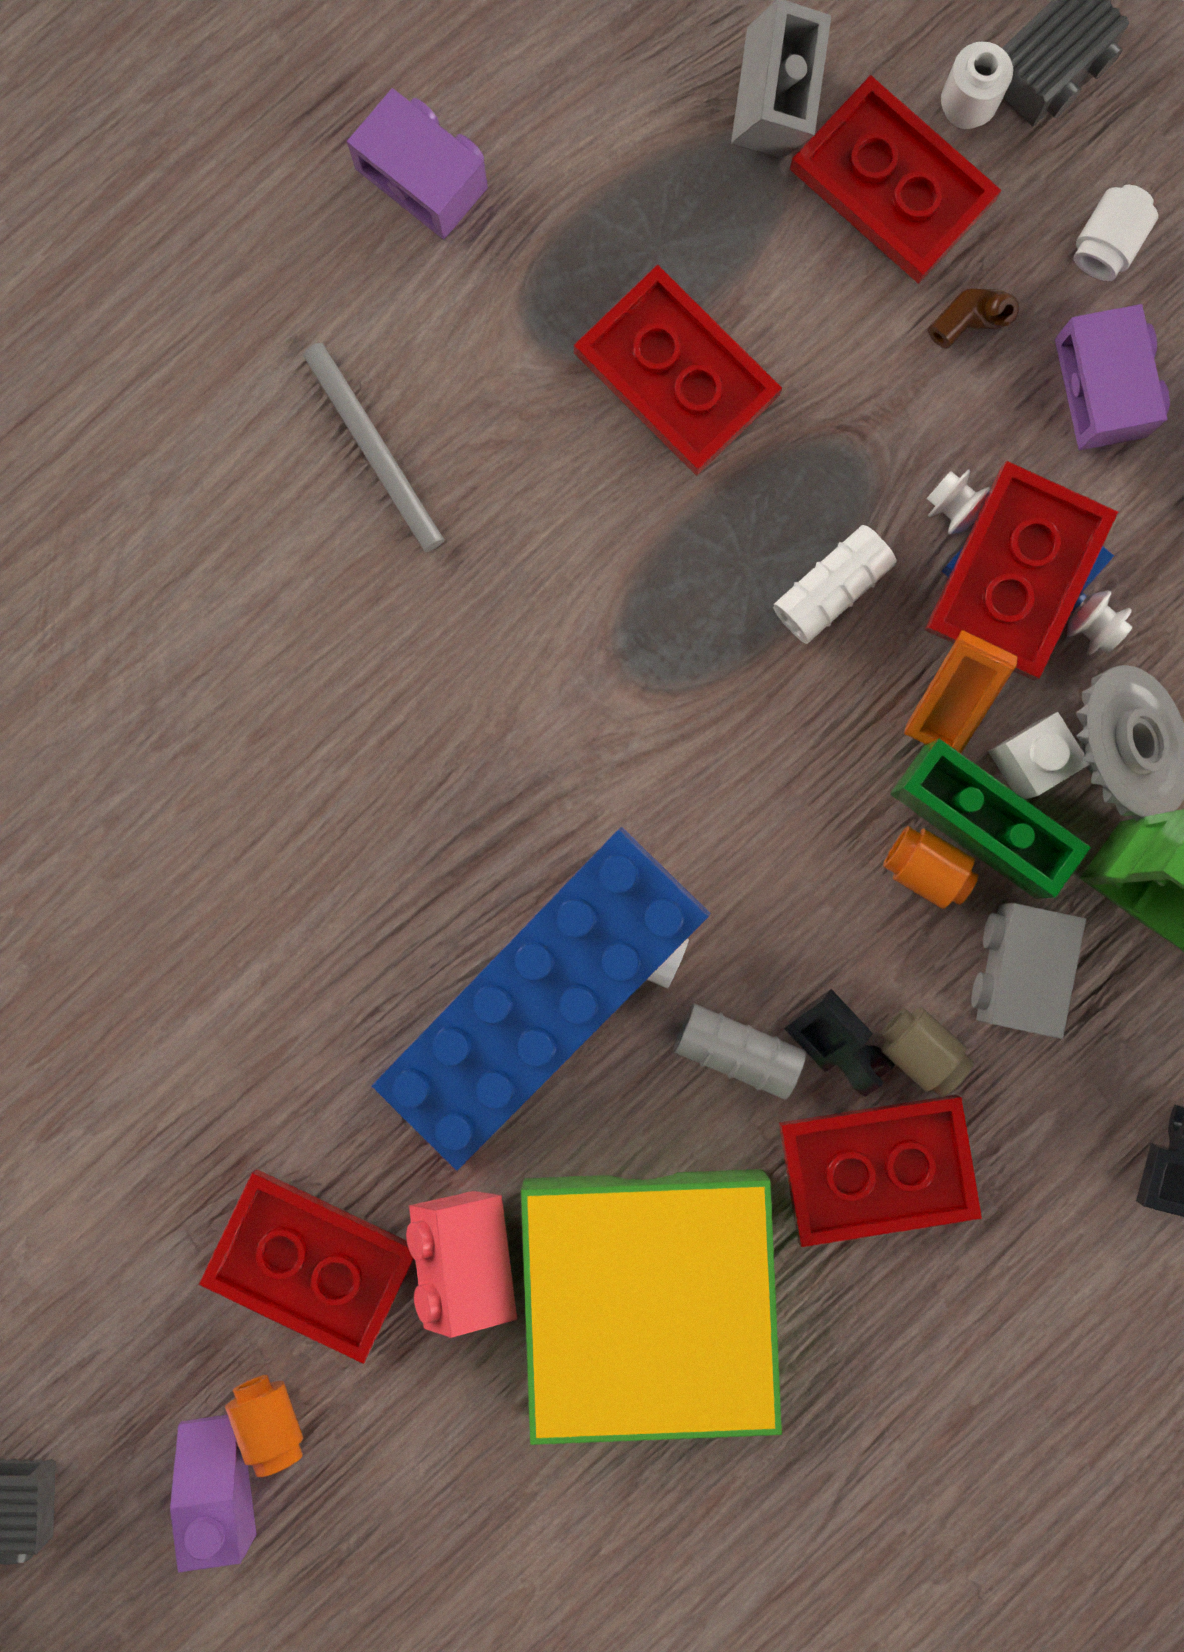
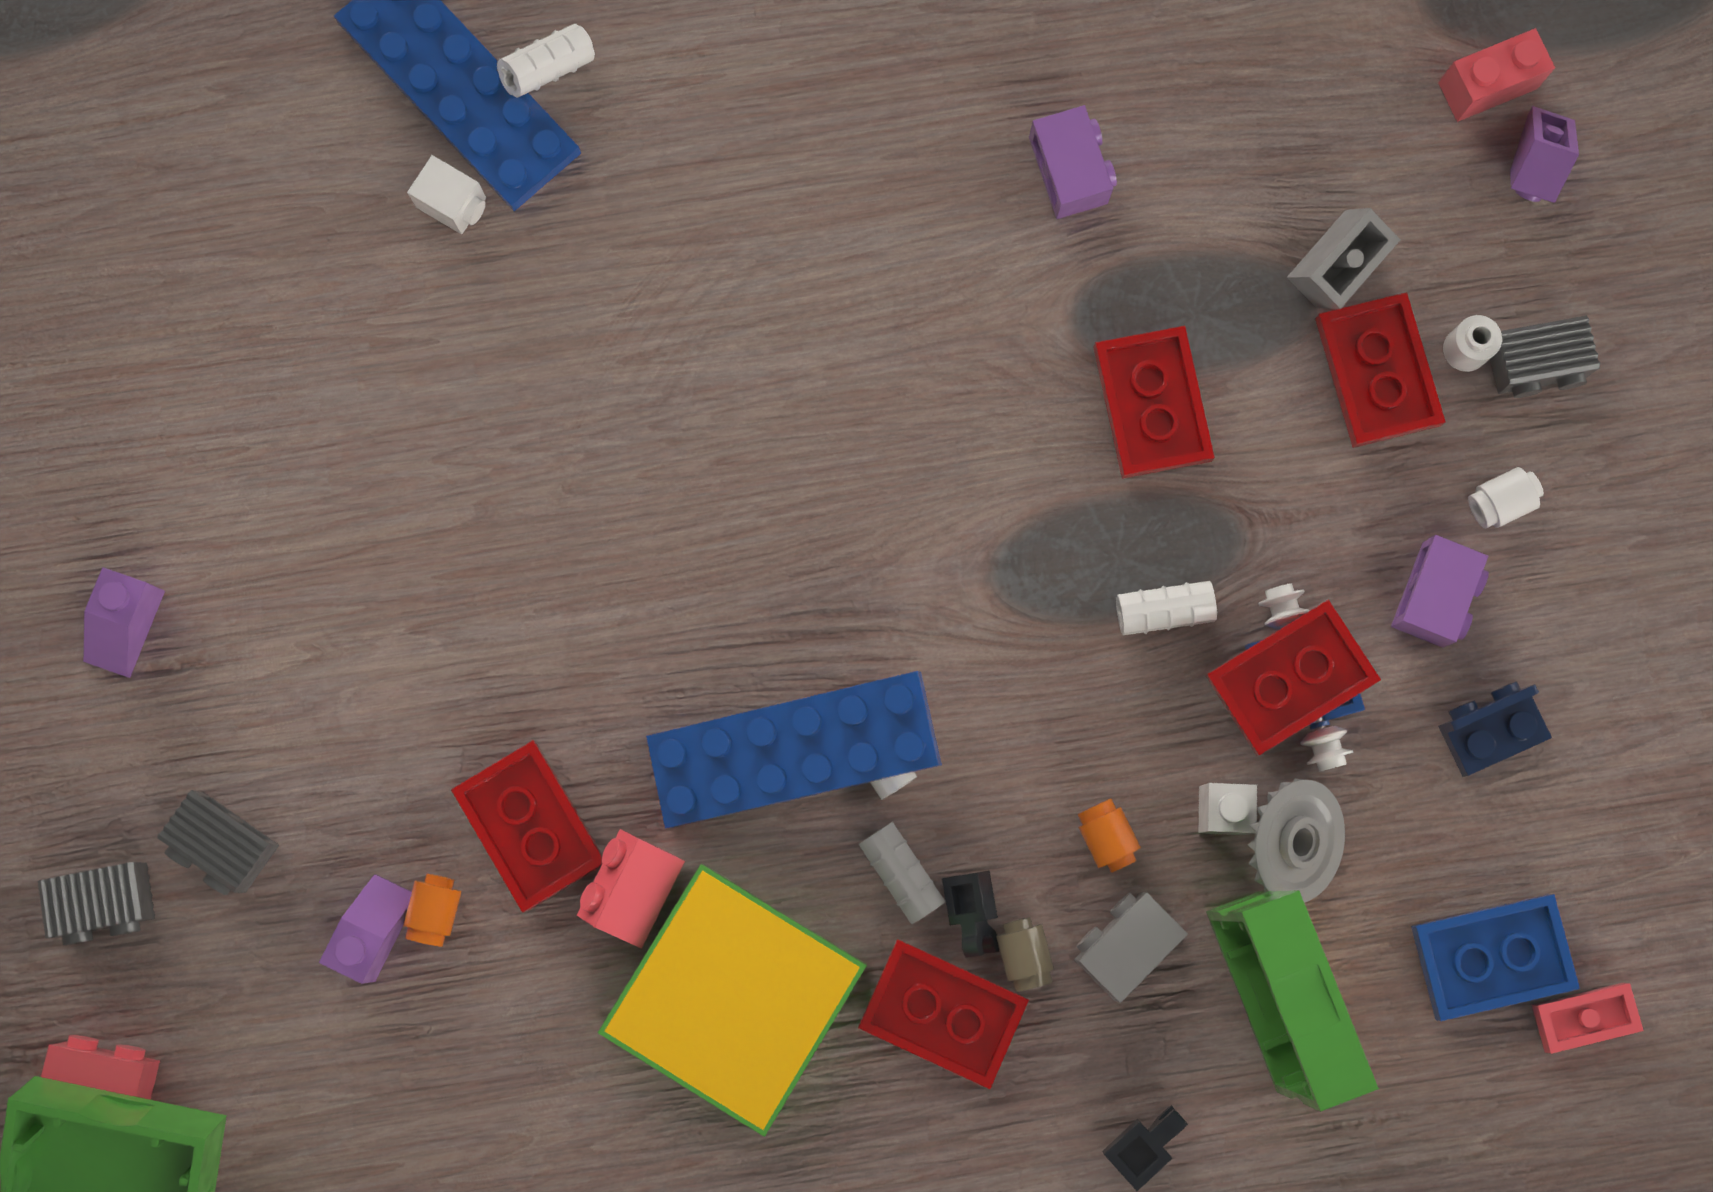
camera: 30 degrees right, 5 degrees down
light grey bar [303,343,444,552] -> none
green brick [890,738,1091,899] -> none
orange tile [904,630,1018,754] -> none
reddish brown arm [927,288,1019,349] -> none

